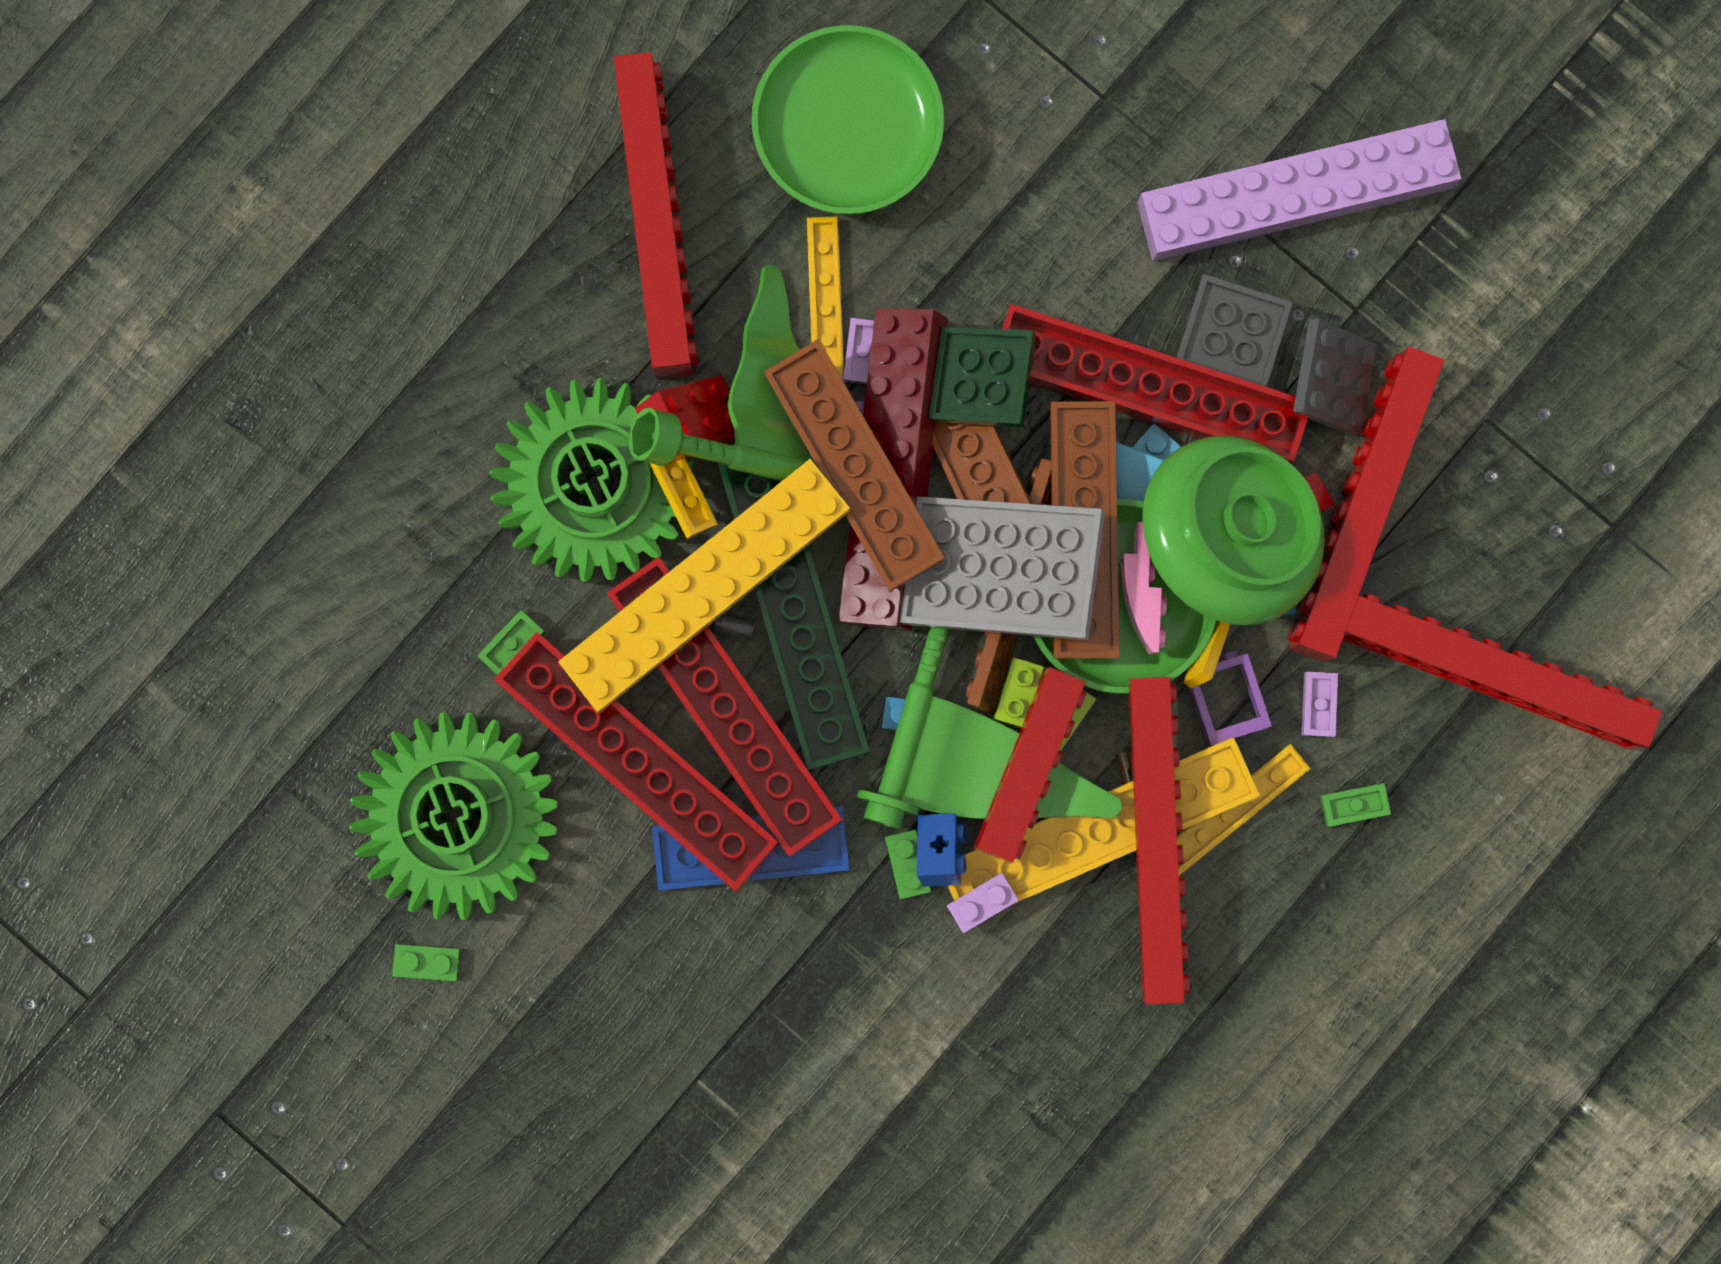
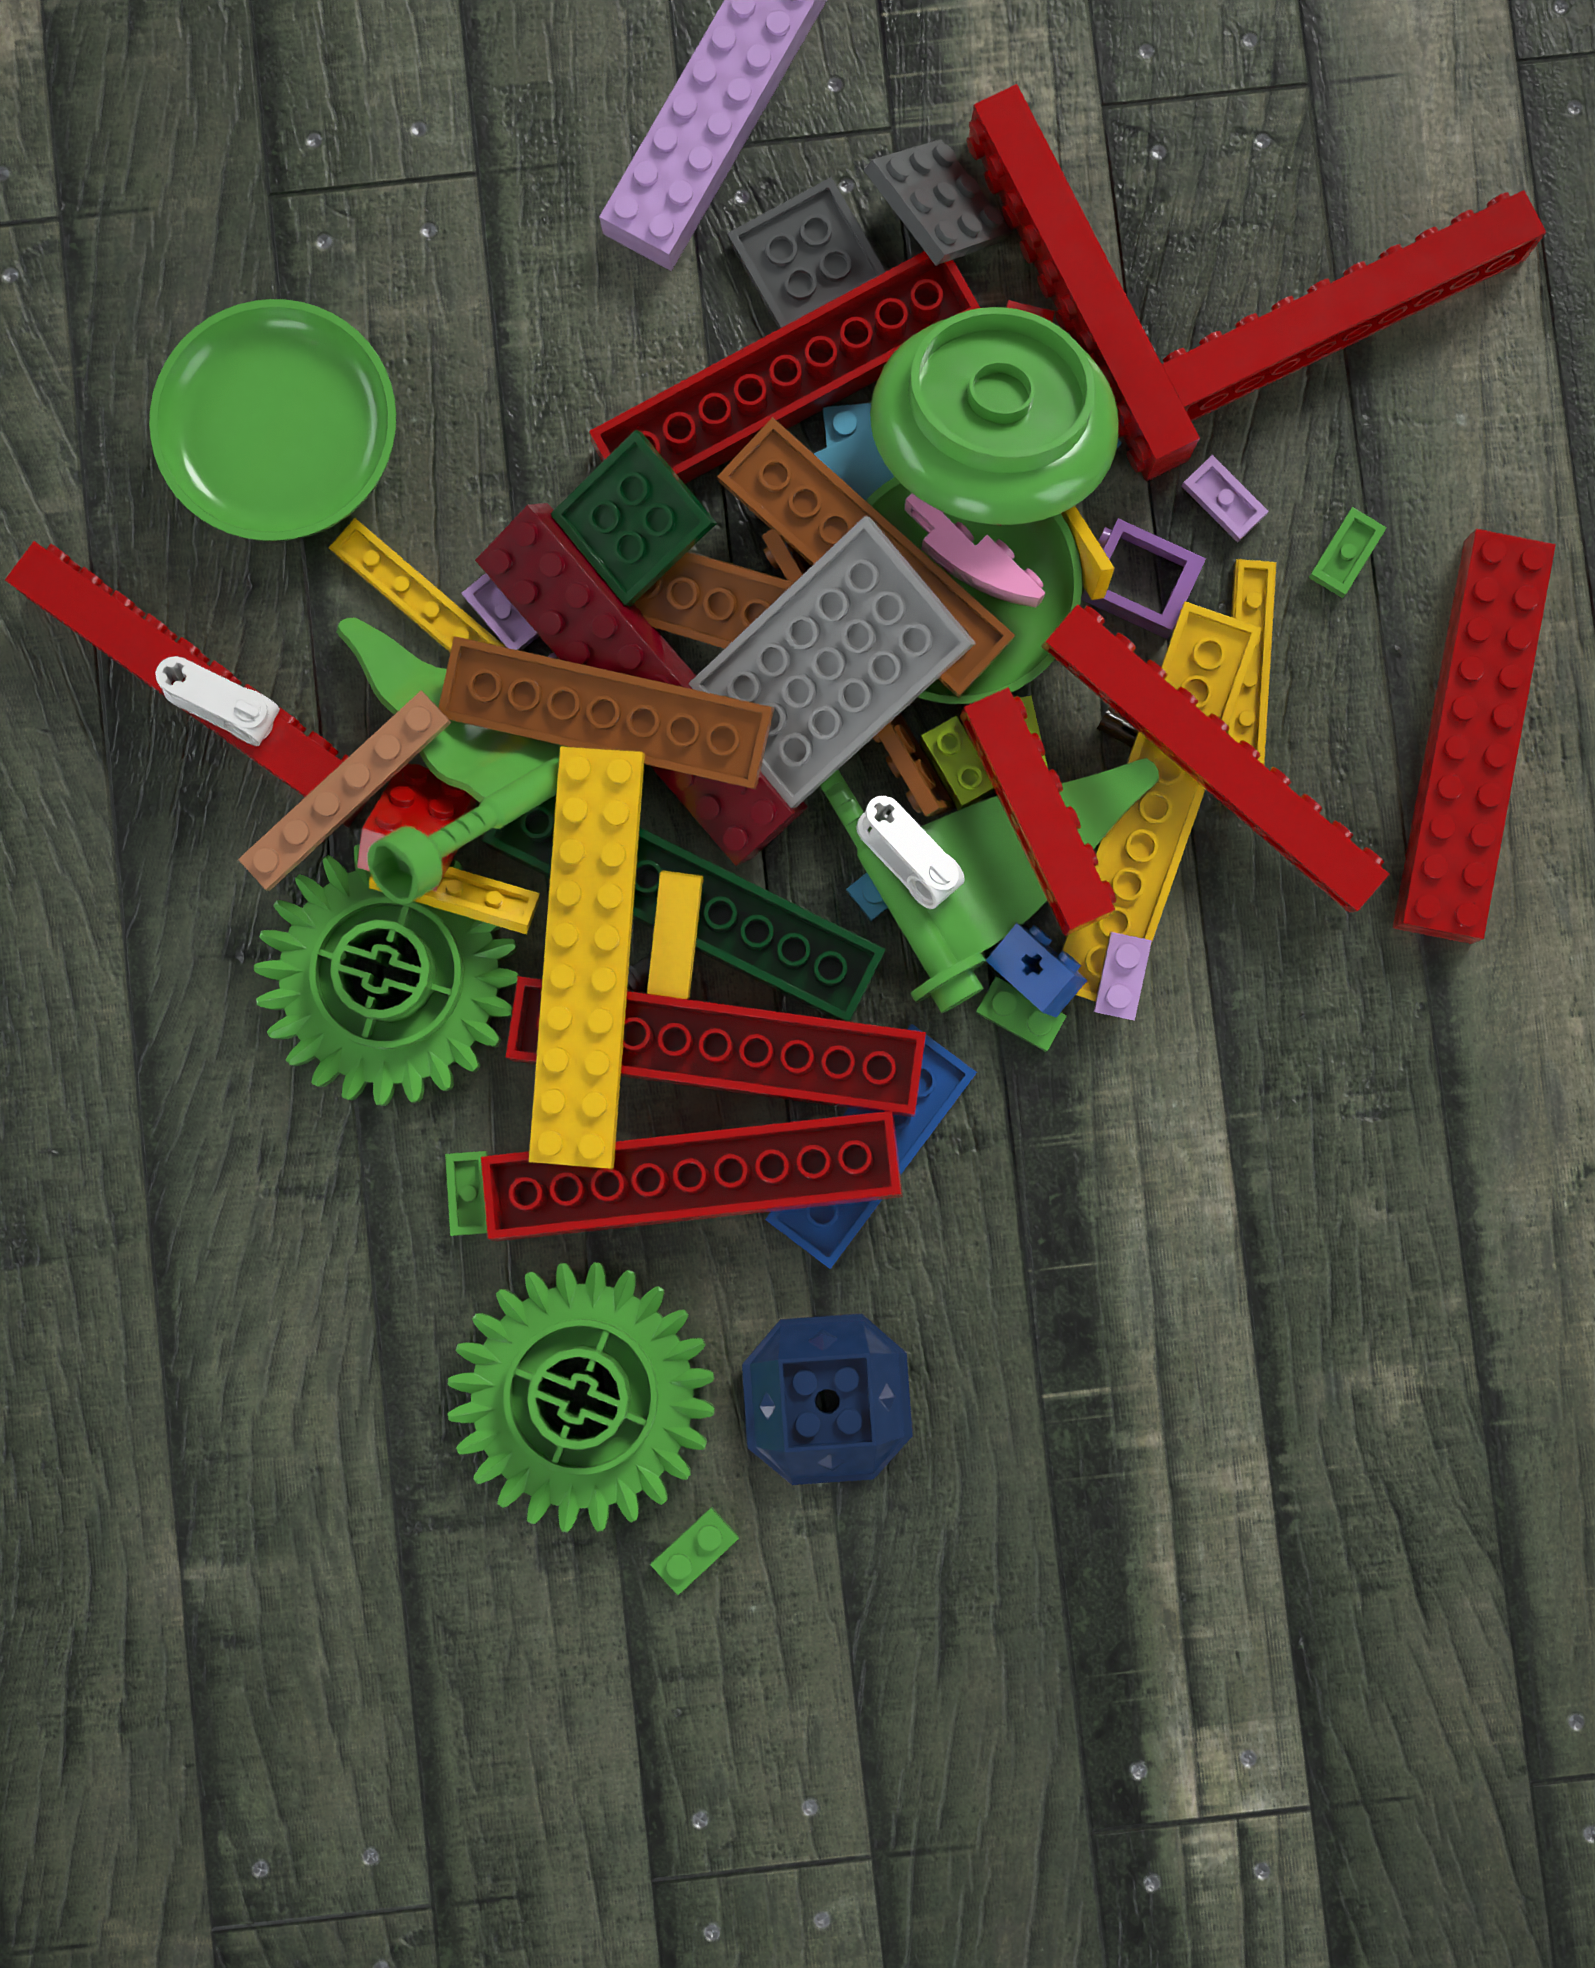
camera: 40 degrees left, 0 degrees up
none -> white piece [156,656,280,746]
none -> nougat plate [238,691,452,891]
none -> yellow tile [647,871,703,999]
none -> dark blue piece [742,1313,913,1485]
none -> white piece [856,796,965,909]
none -> red brick [1393,529,1556,944]

